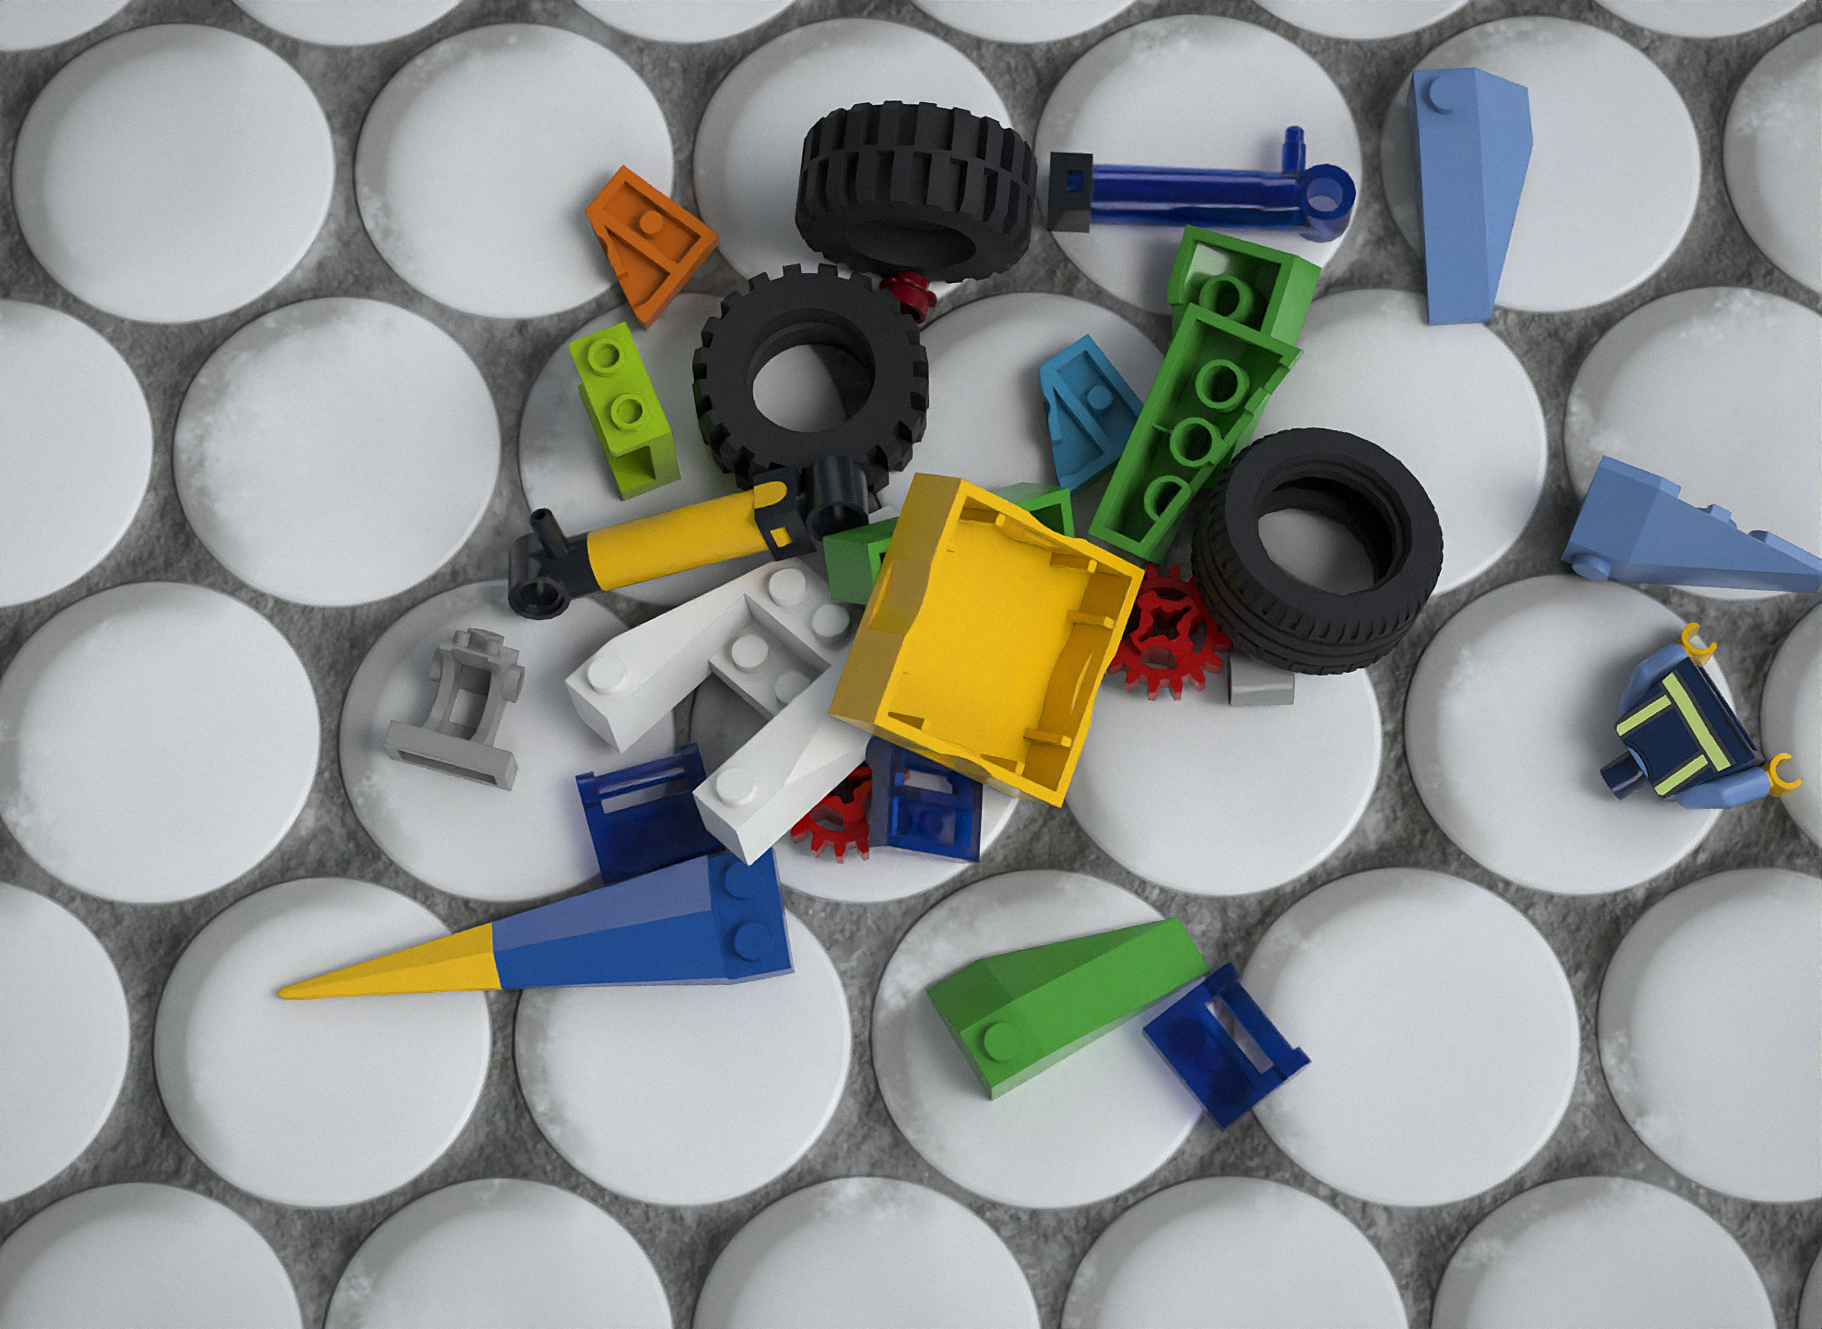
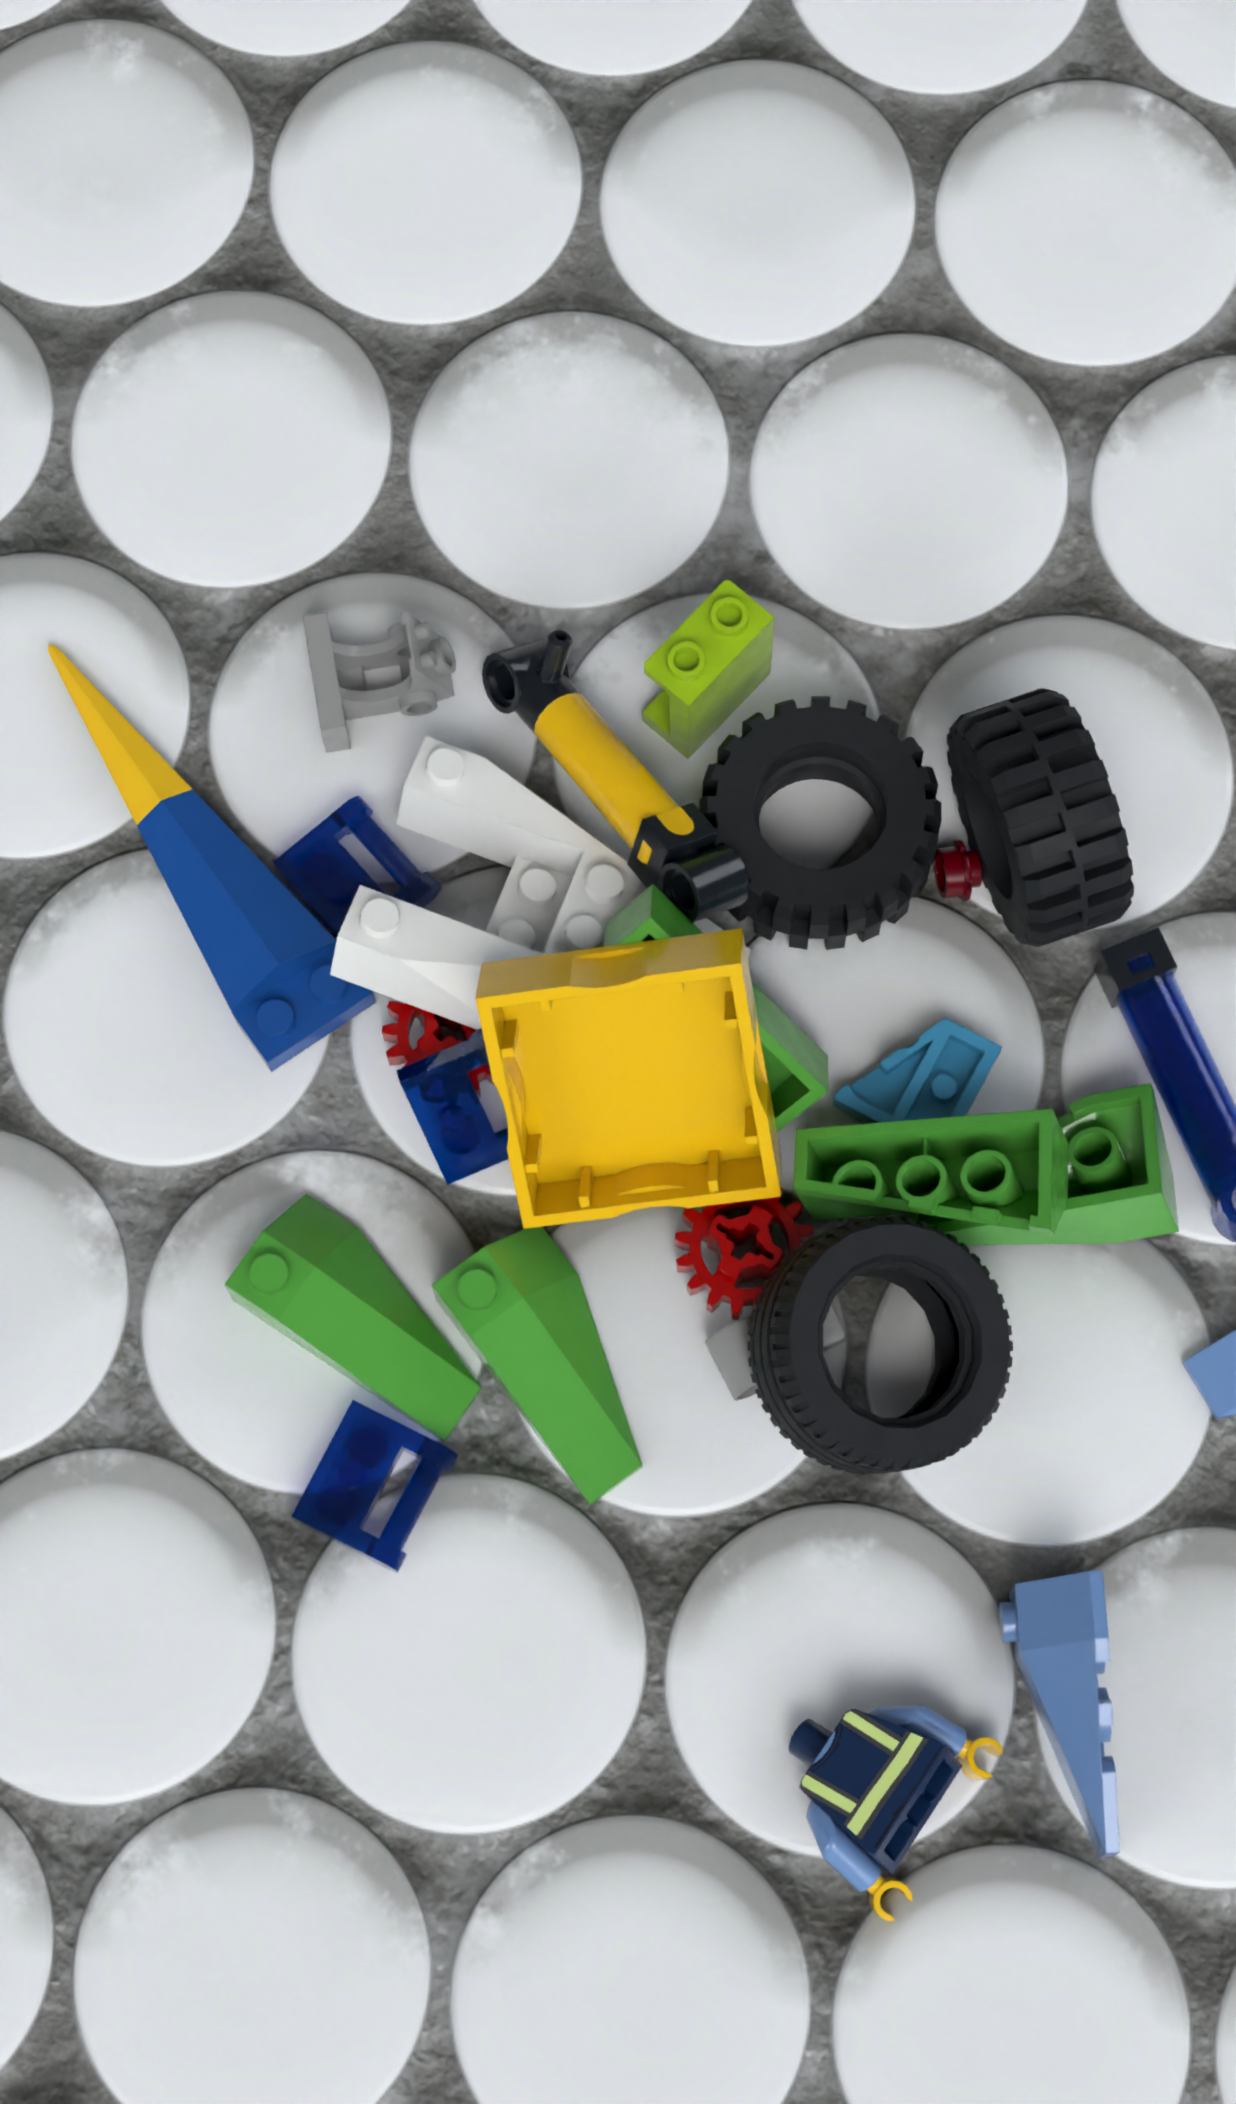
camera: 65 degrees right, 0 degrees up
orange wing [585,165,720,331] -> none
none -> bright green wedge [432,1227,642,1506]

